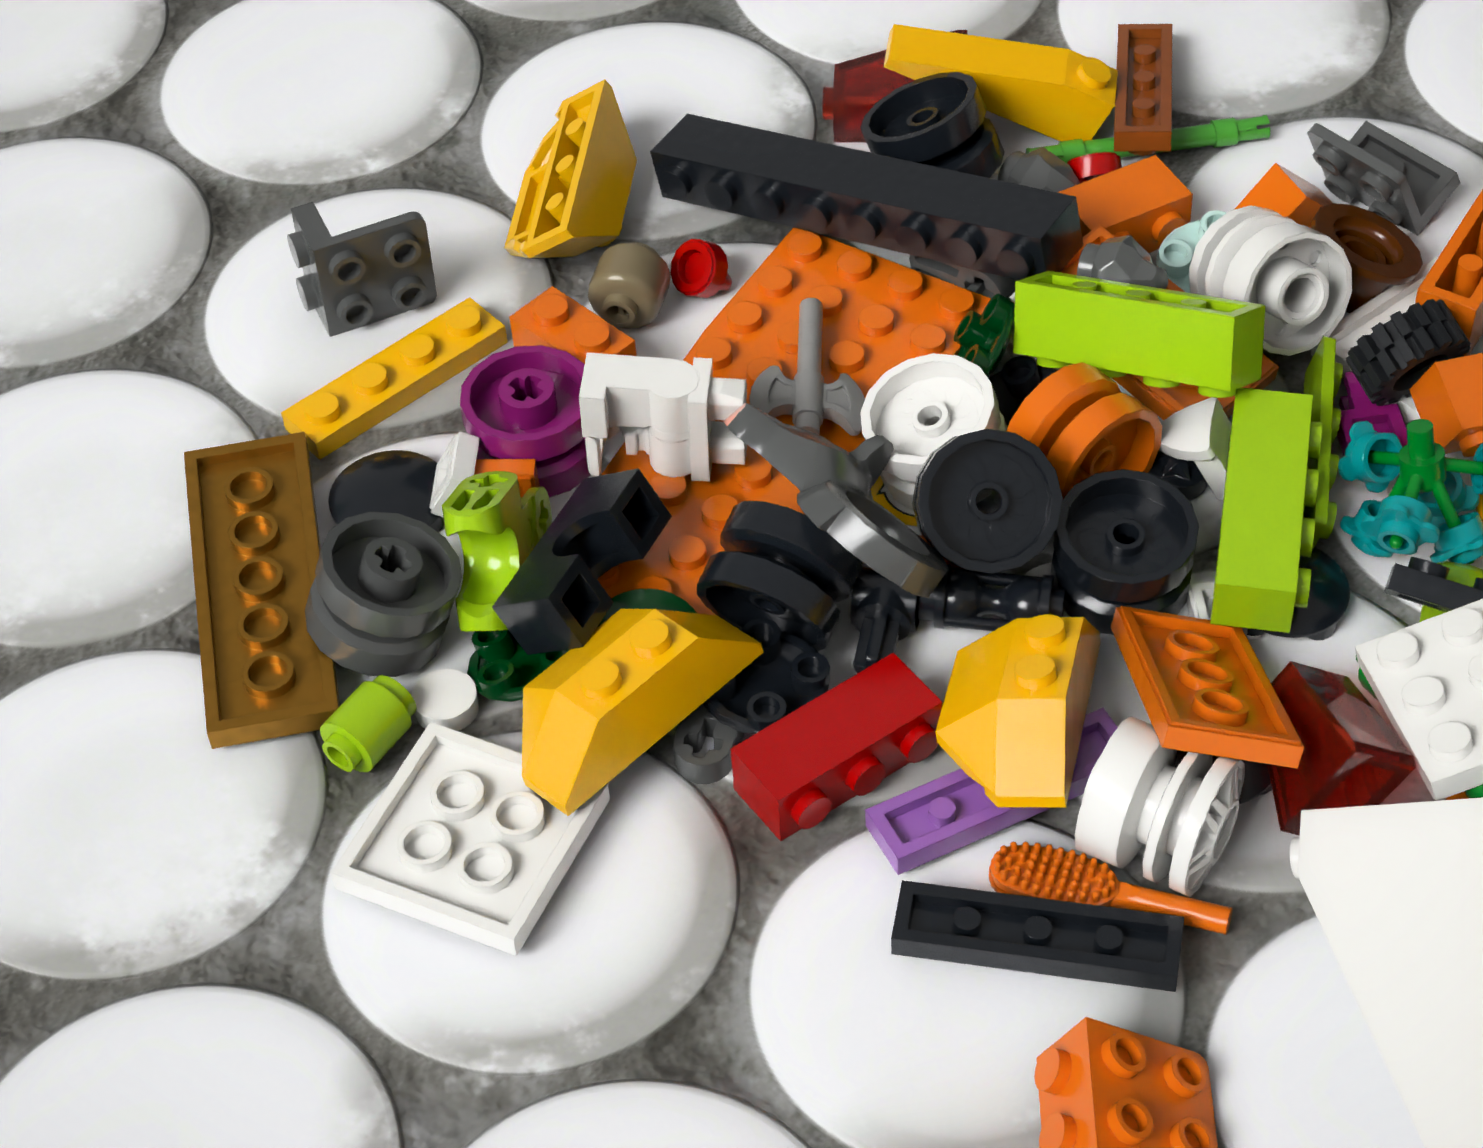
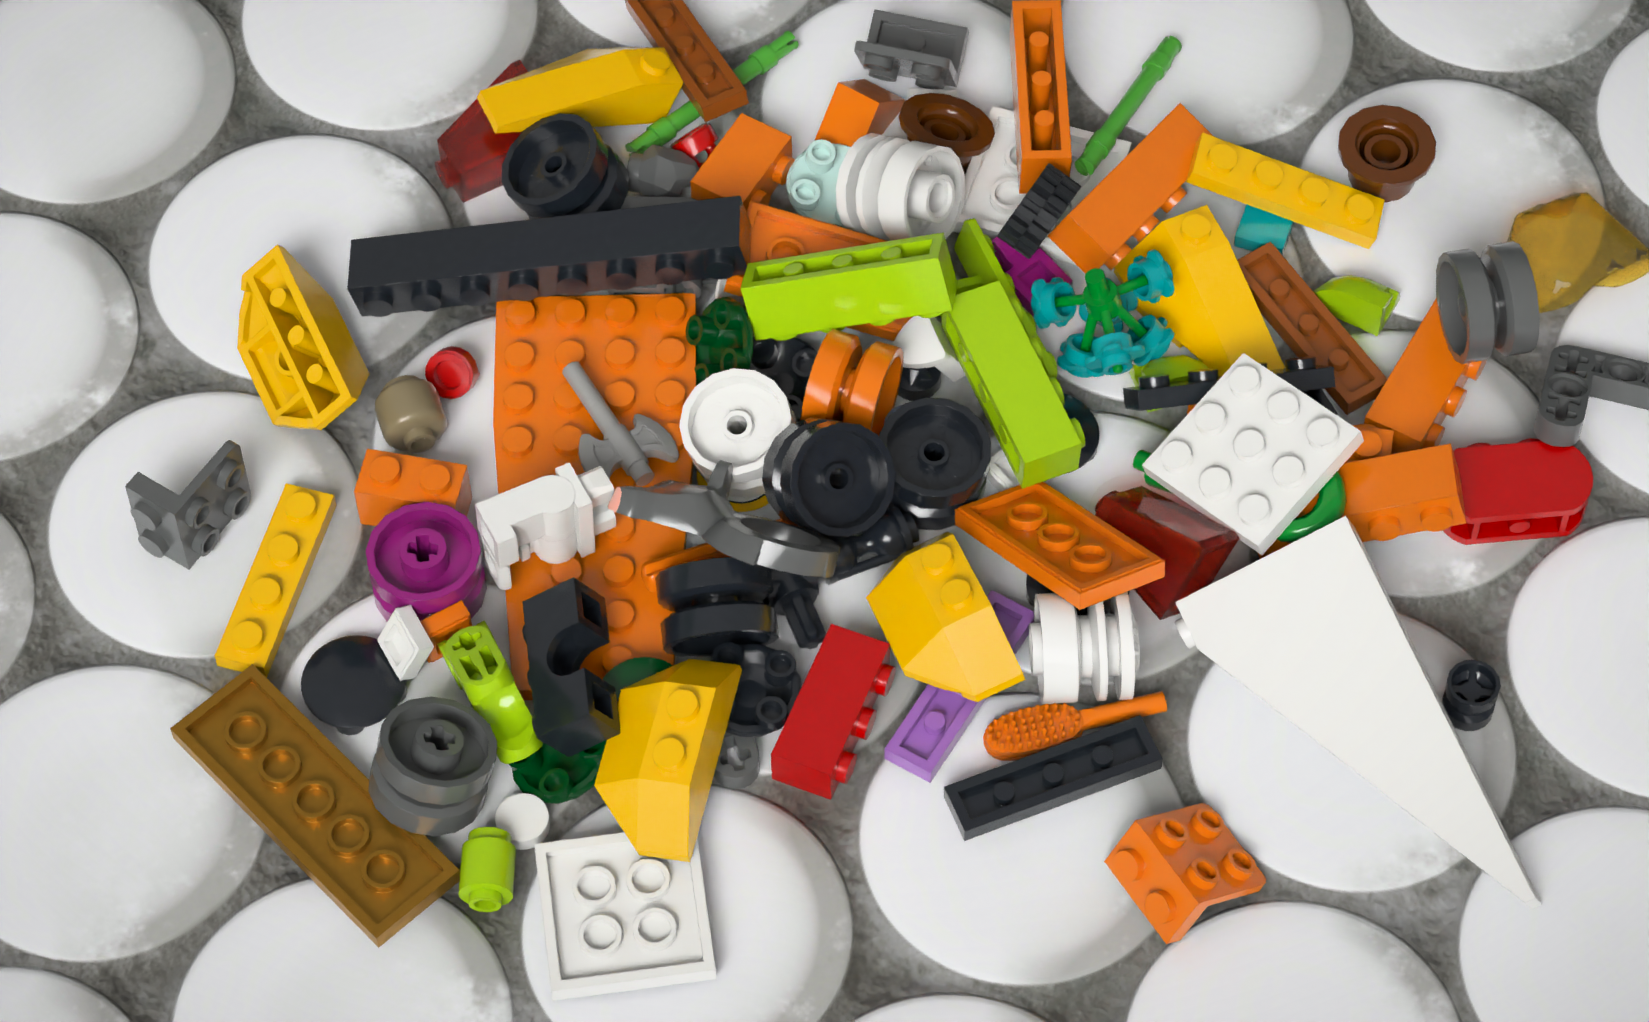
camera: 35 degrees left, 10 degrees up
dark grey rock [1077,235,1168,289] -> none

